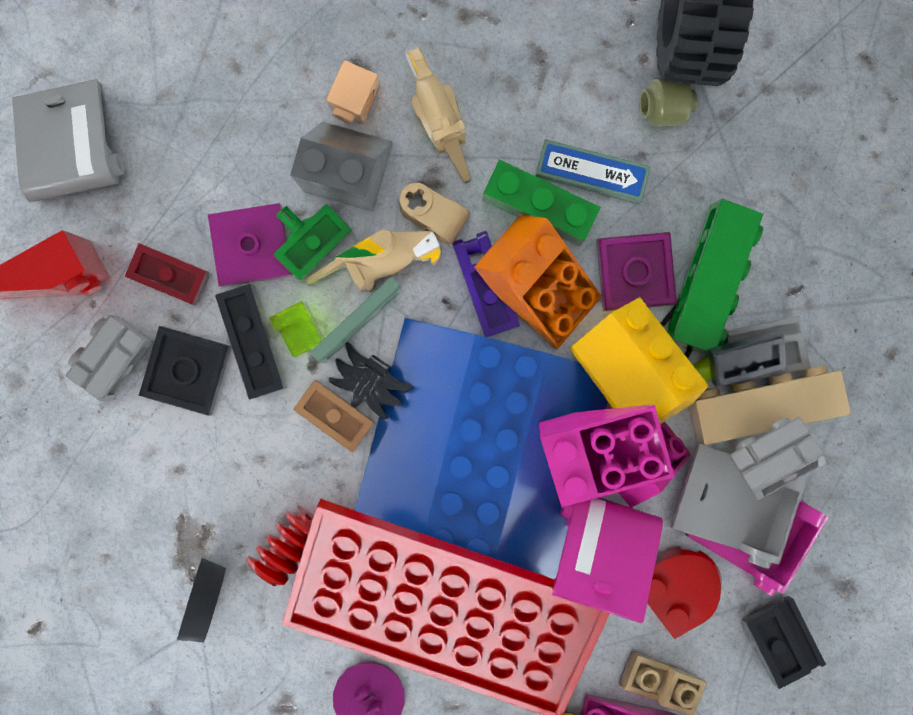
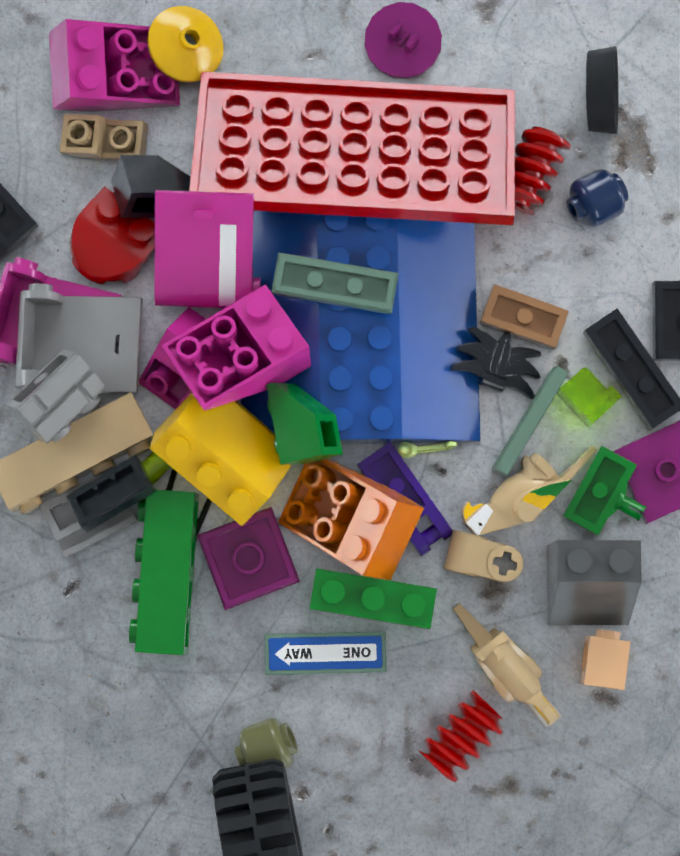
camera: 160 degrees right, 5 degrees down
none -> black slope [111,154,191,218]
none -> green slope [266,383,343,465]
none -> sand green tile [271,252,399,315]
none -> yellowish green piece [398,441,457,458]
none -> red piece [417,690,504,782]
none -> dark blue head [566,169,628,228]

